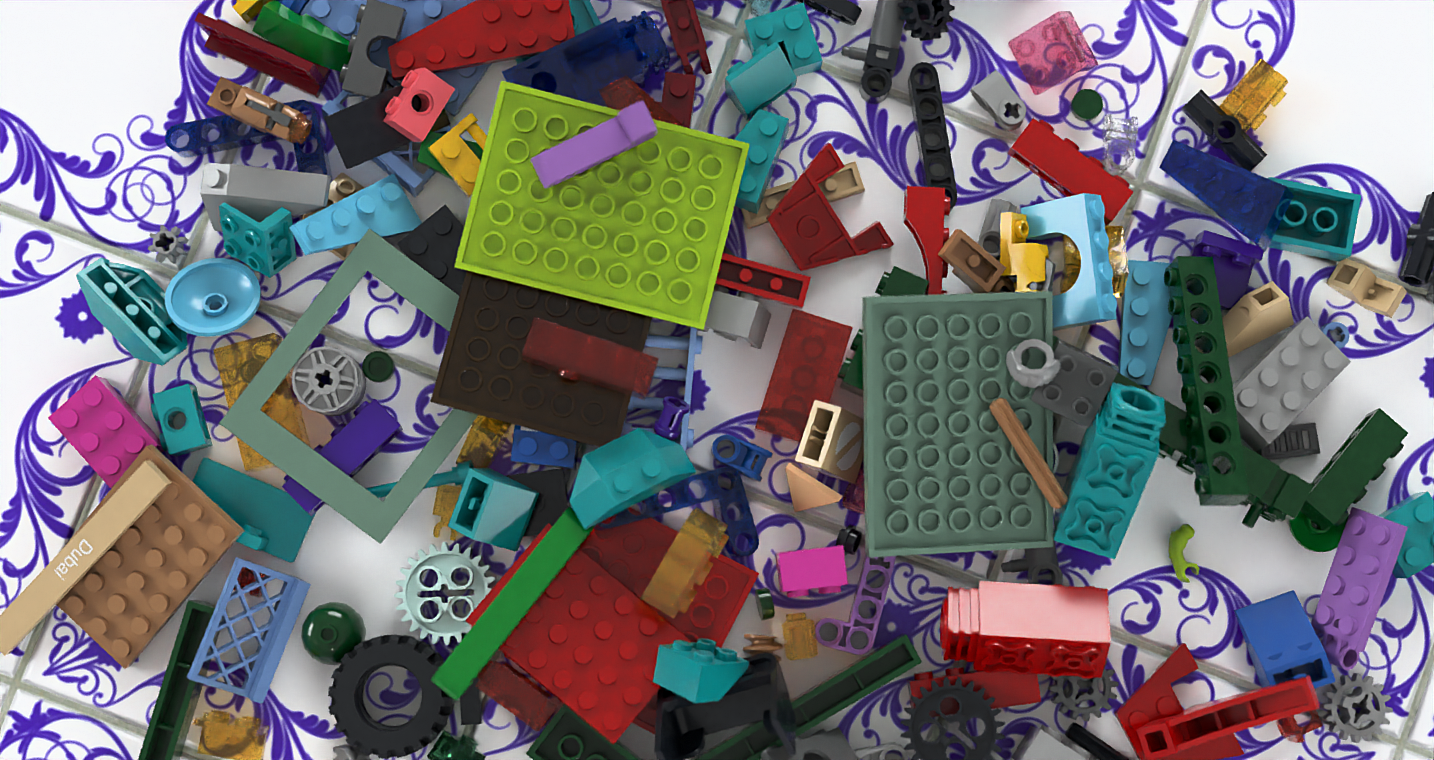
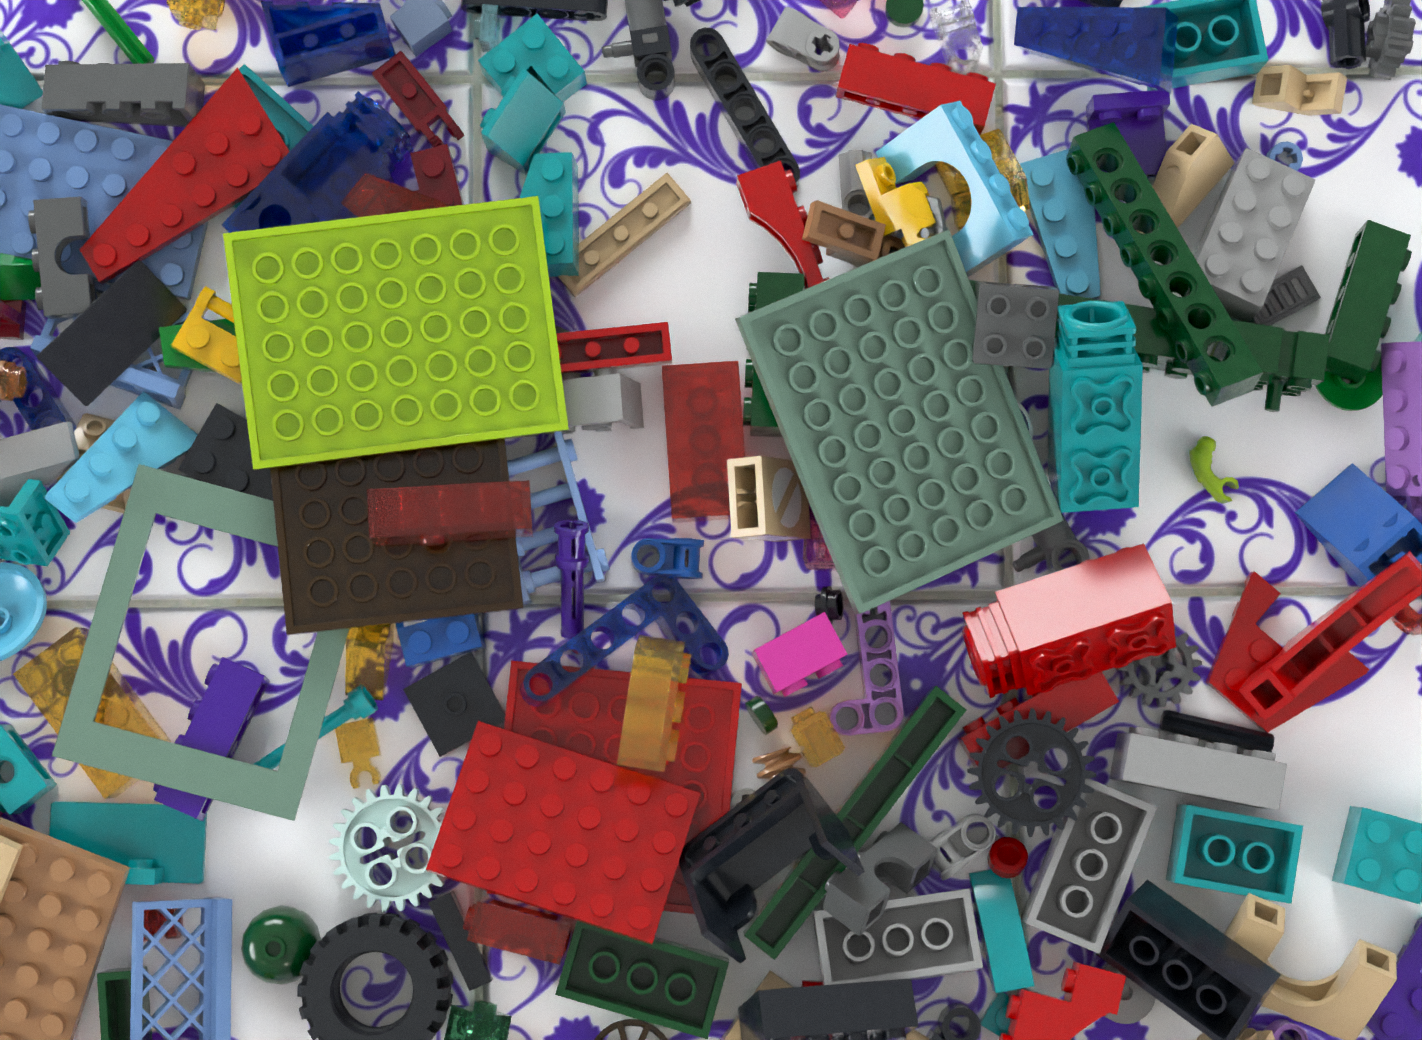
camera: 20 degrees left, 0 degrees up
light grey wheel [291,346,367,417] -> none
dark green tile [362,351,395,383] -> none
coral brick [383,68,455,142] -> none
green beam [431,506,595,701] -> none
teal slope [448,468,540,551] -> none
medium lavender beam [530,101,658,189] -> none
teal wedge [569,428,696,530] -> none
teal slope [653,638,749,703] -> none
red wing [766,142,894,271] -> none
light nougat slope [785,463,842,512] -> none
medium nougat axle [989,398,1068,509] -> none
light grey piece [1006,339,1061,388] -> none

